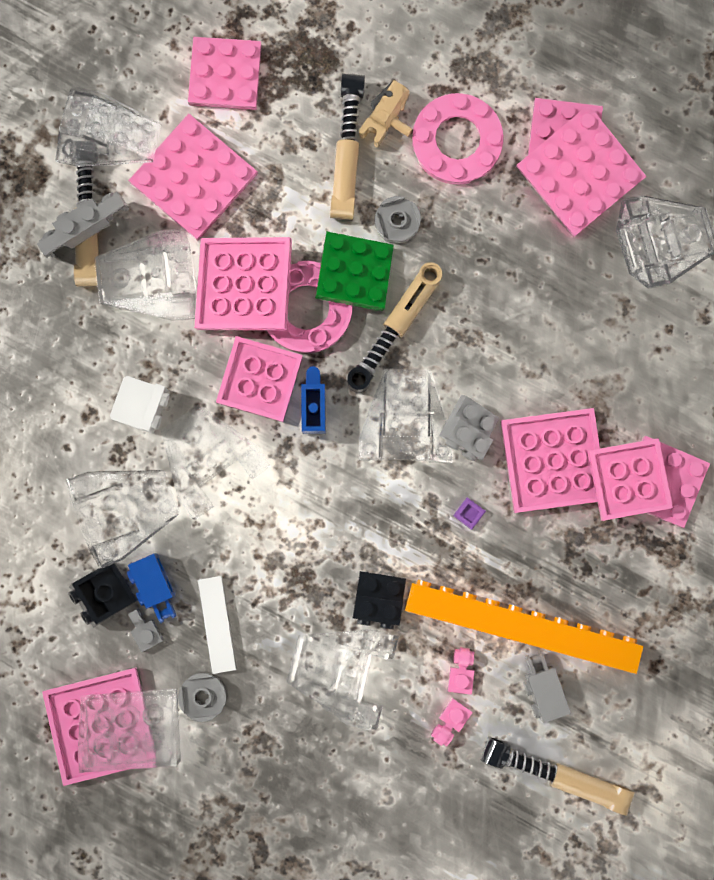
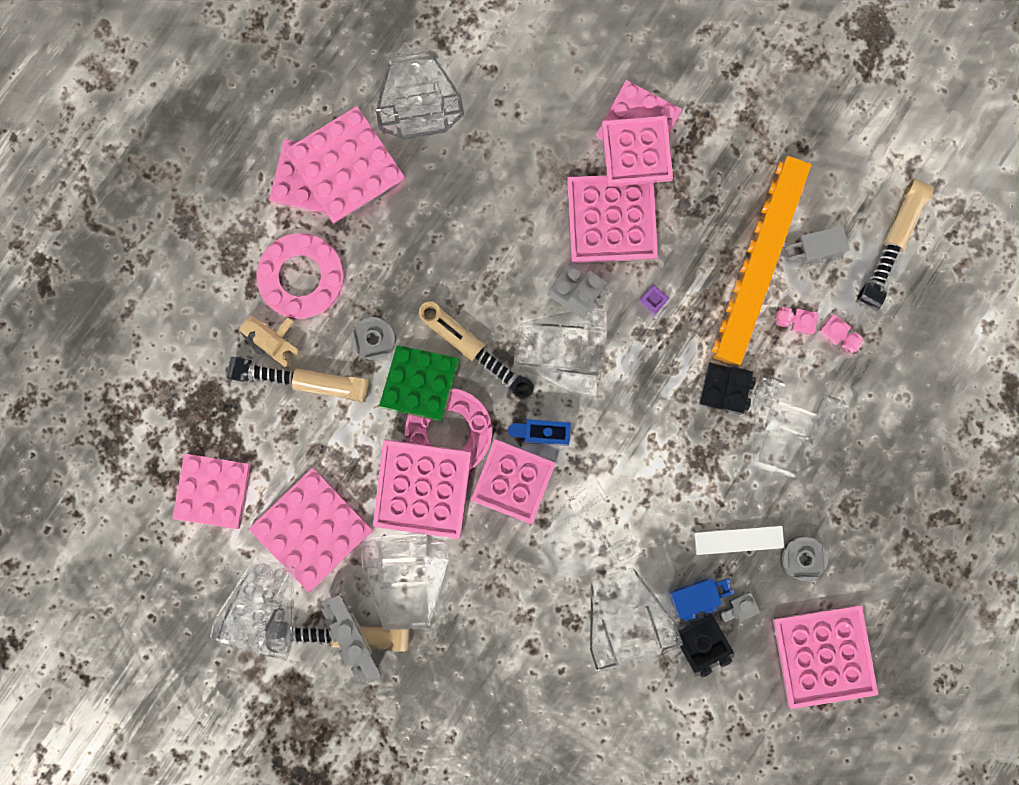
camera: 85 degrees left, 0 degrees up
clear slope [78,689,181,773] -> none
white bracket [110,376,170,434] -> none

